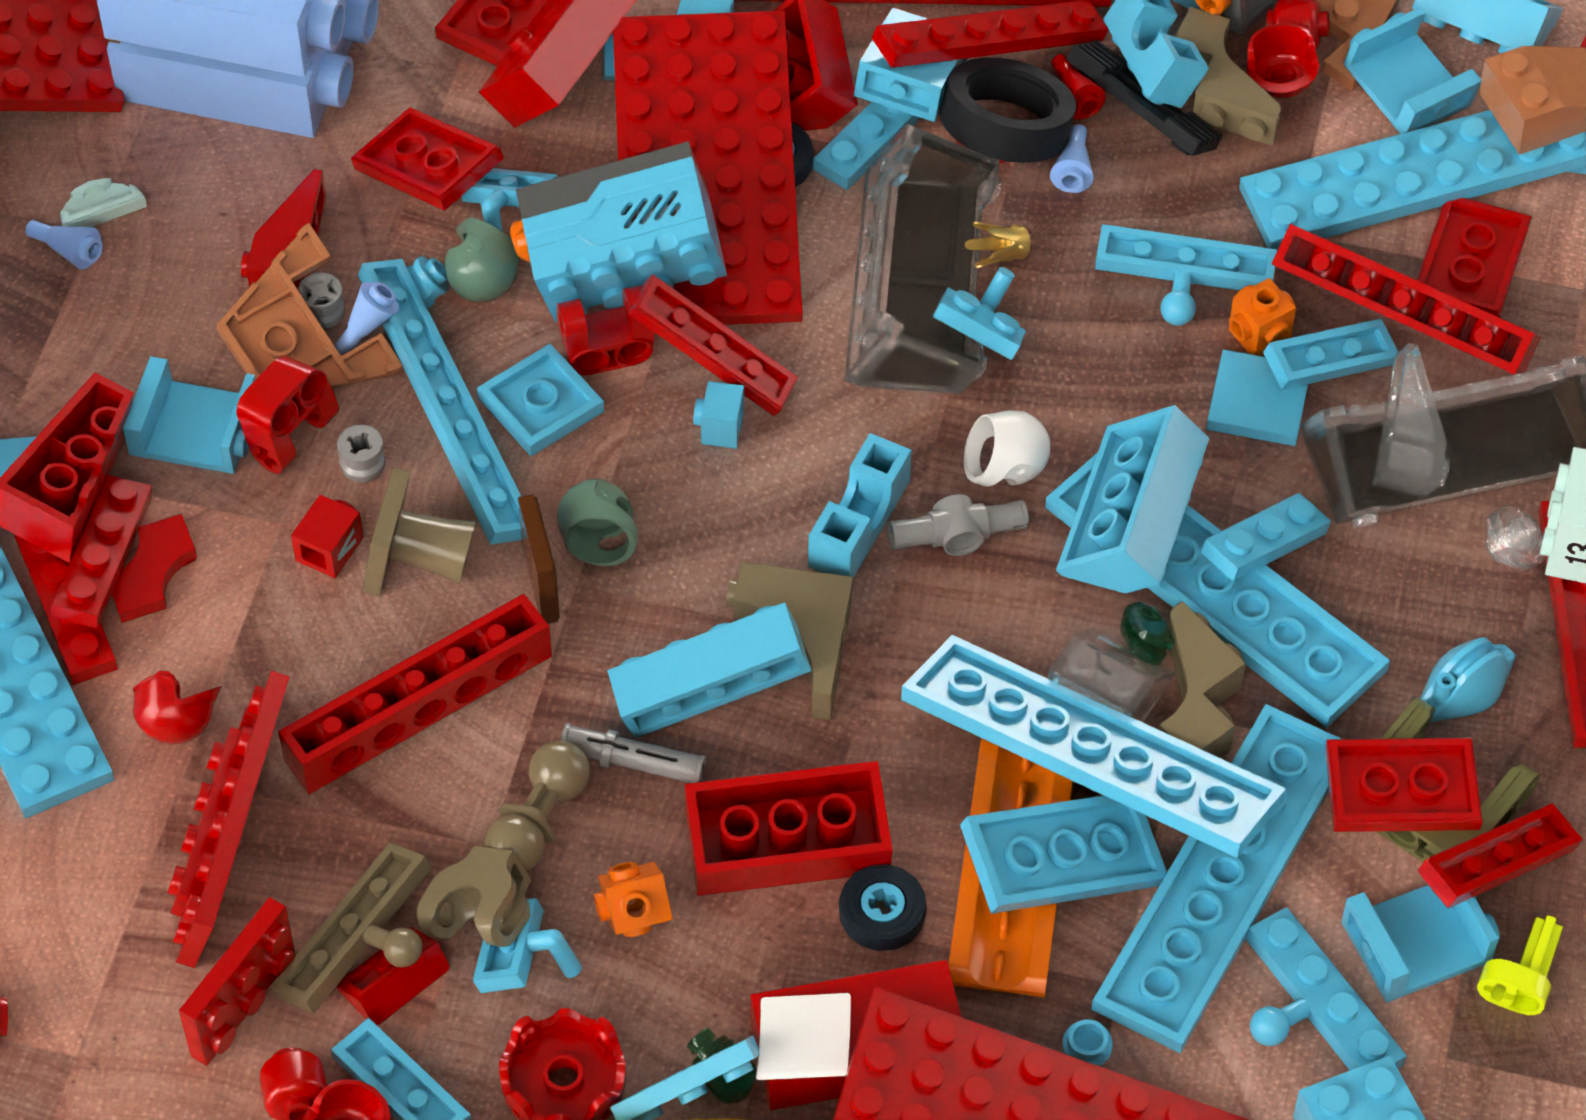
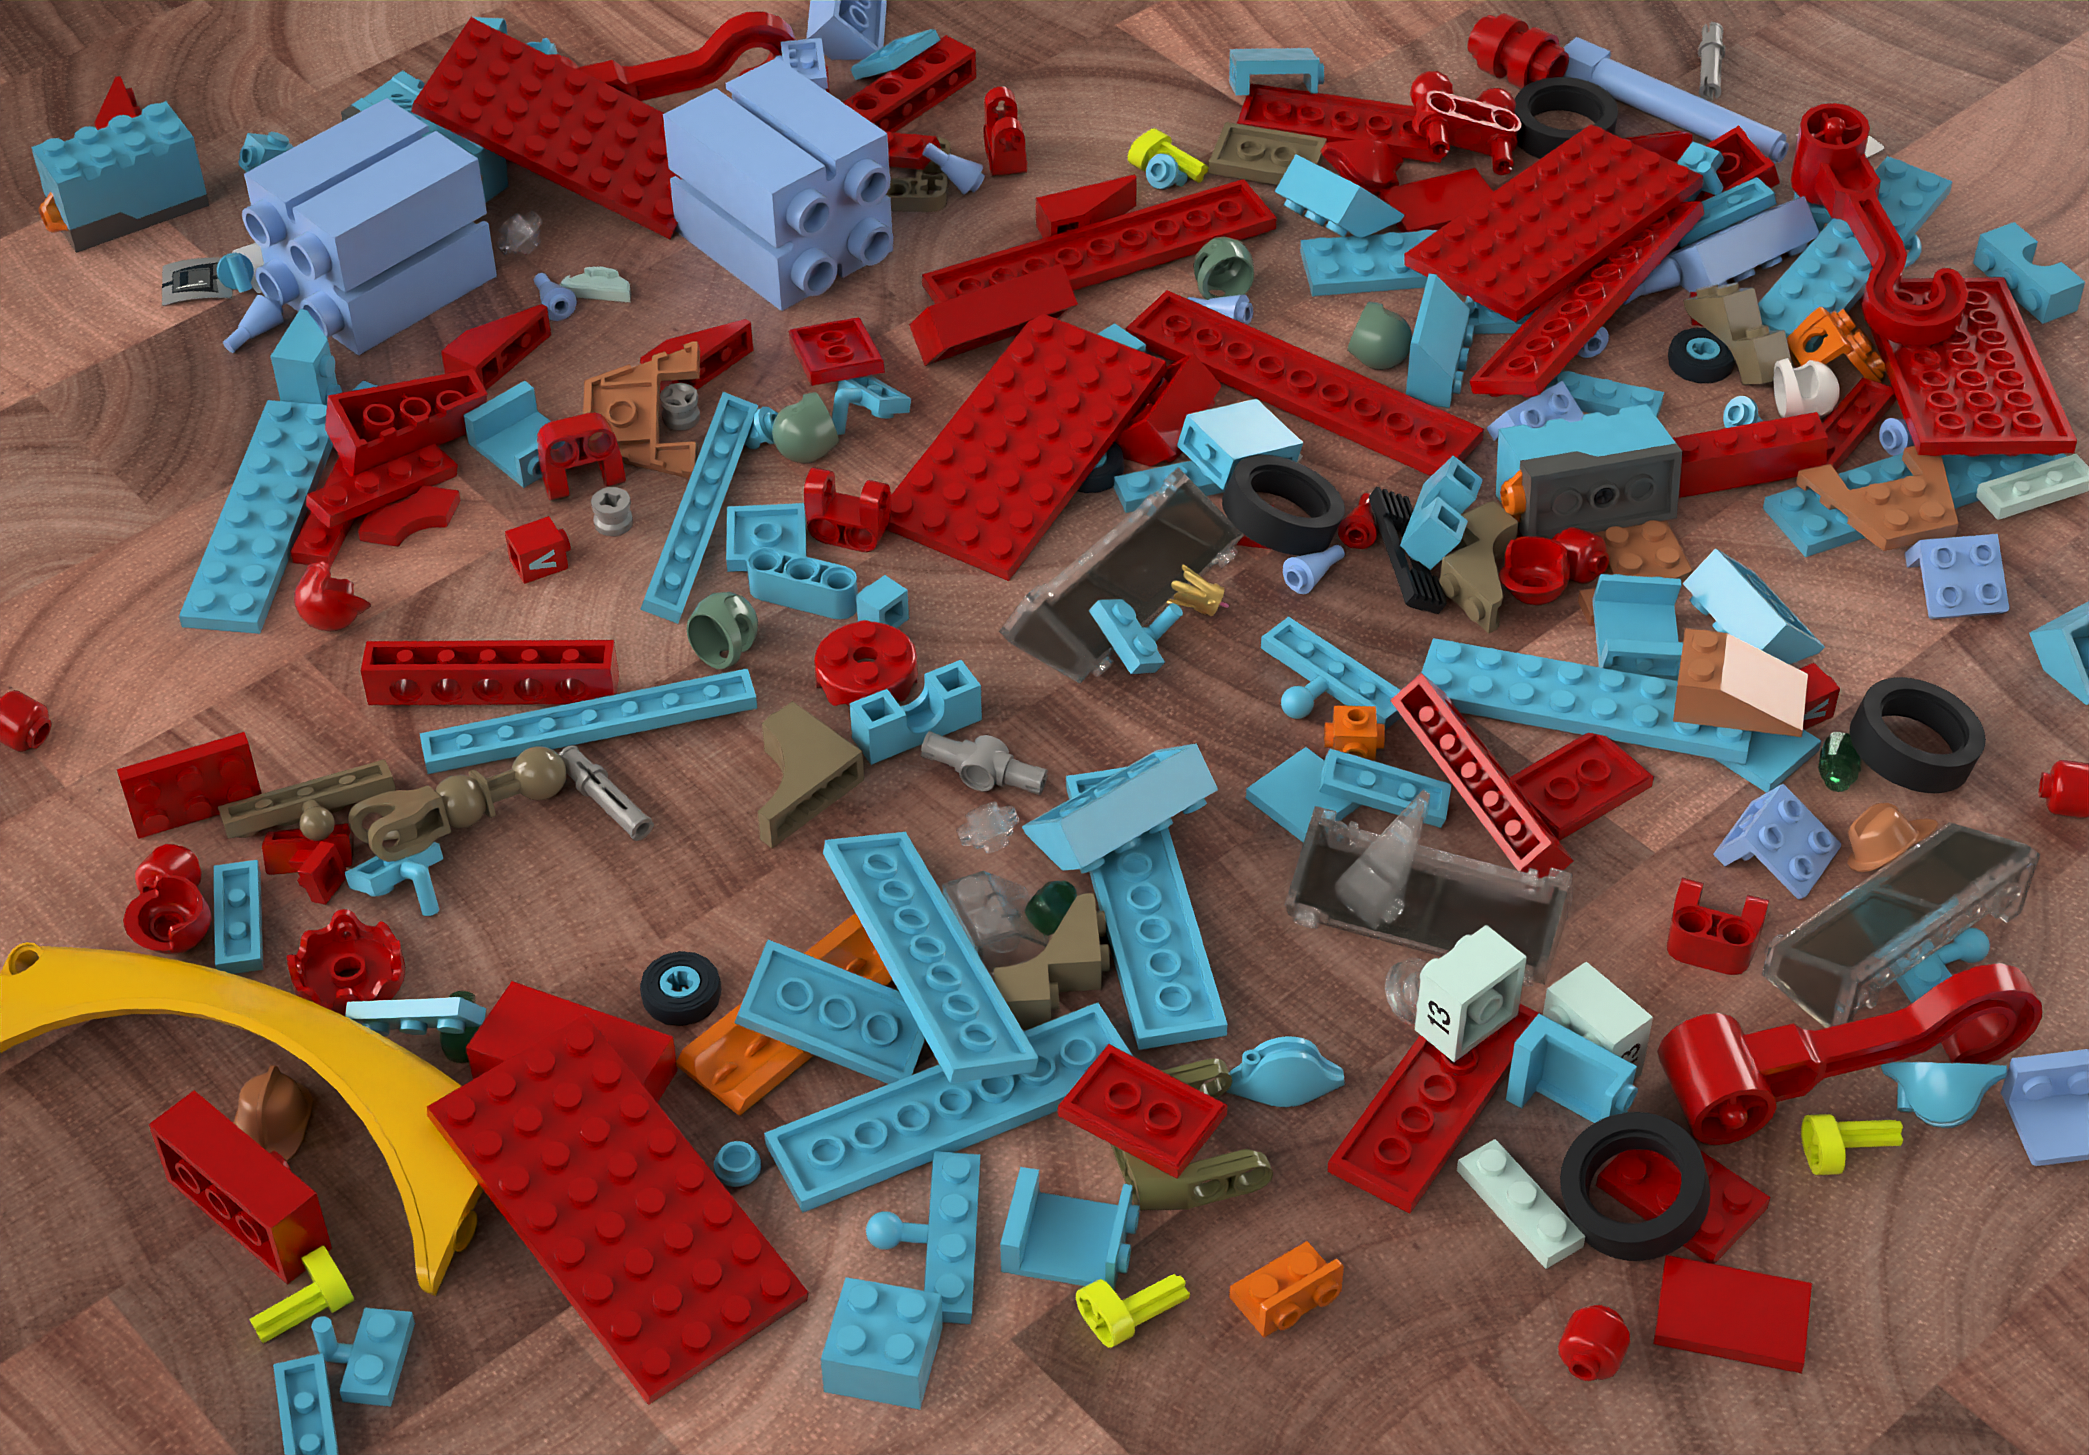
camera: 35 degrees right, 10 degrees down
red plate [167,670,290,968] -> none
light blue cone [334,282,399,355] -> none
dark tan plant [362,467,476,597] -> none
medium azure piece [510,141,727,323] -> none
reddish brown tile [518,494,560,624] -> none
orange brick [593,861,673,937] -> none
medium azure brick [607,602,812,738] -> none
red tile [628,274,798,416] -> none
red brick [685,761,893,896] -> none
white sticker [756,993,851,1080] -> none
red plate [872,0,1109,68] -> none
white helmet [964,410,1050,487] -> none
medium azure plate [1201,493,1331,581] -> none
red plate [1417,803,1583,909] -> none
none -> red tile [288,841,347,905]
none -> medium azure plate [419,668,757,774]
none -> red slope [441,304,551,390]
none -> medium azure beam [747,547,858,620]
none -> red plate [814,620,918,706]
none -> clear plate [956,802,1020,854]

